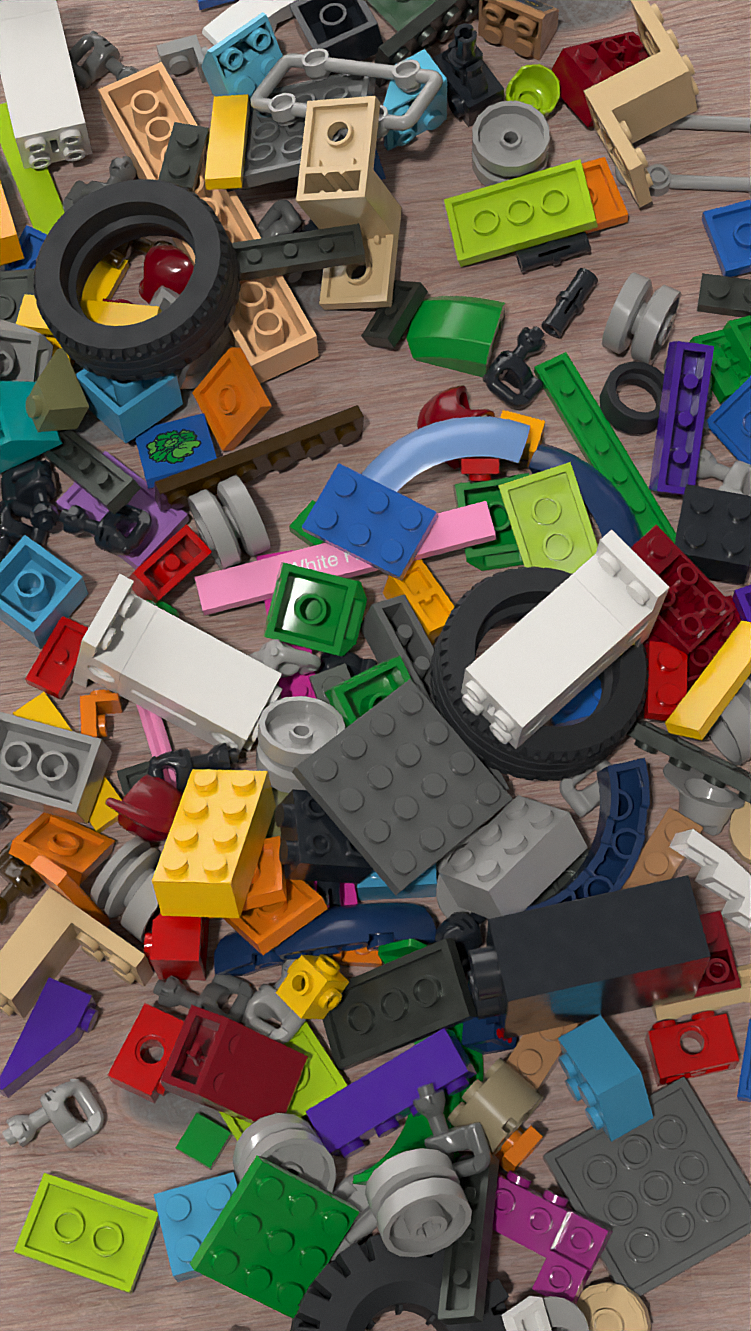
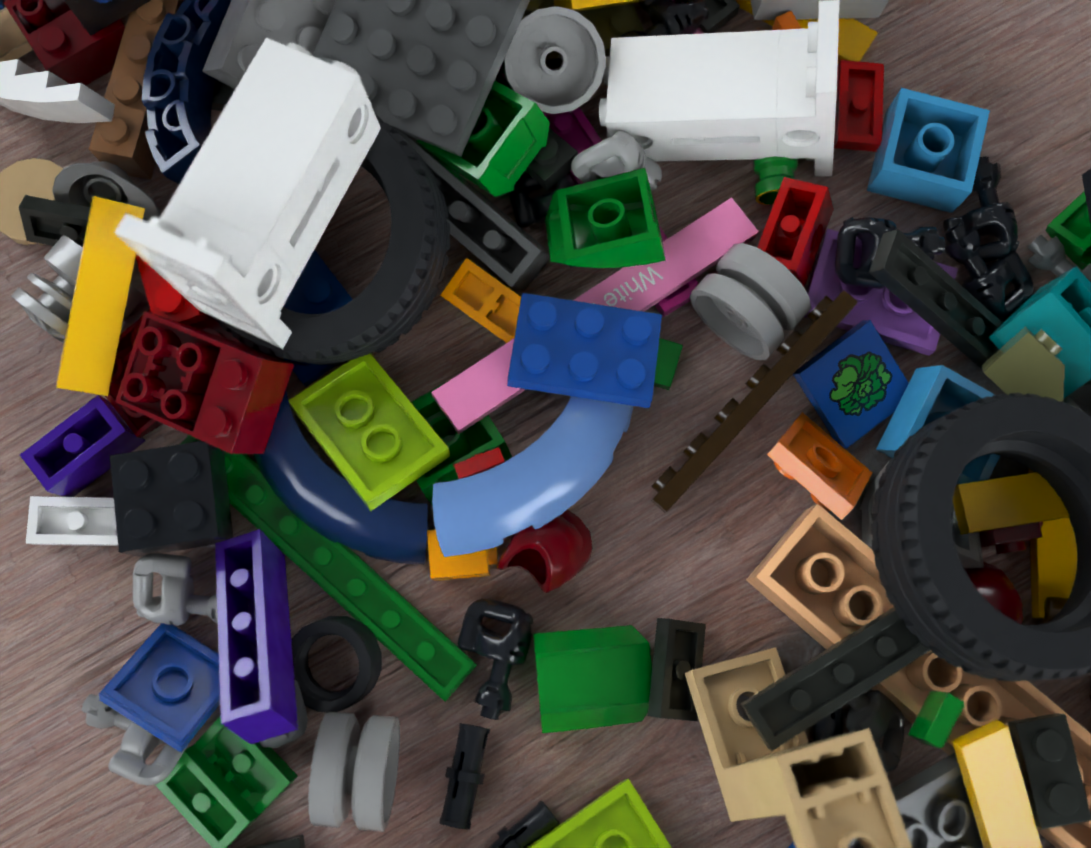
camera: 155 degrees right, 10 degrees up
none -> green tile [907,691,964,749]

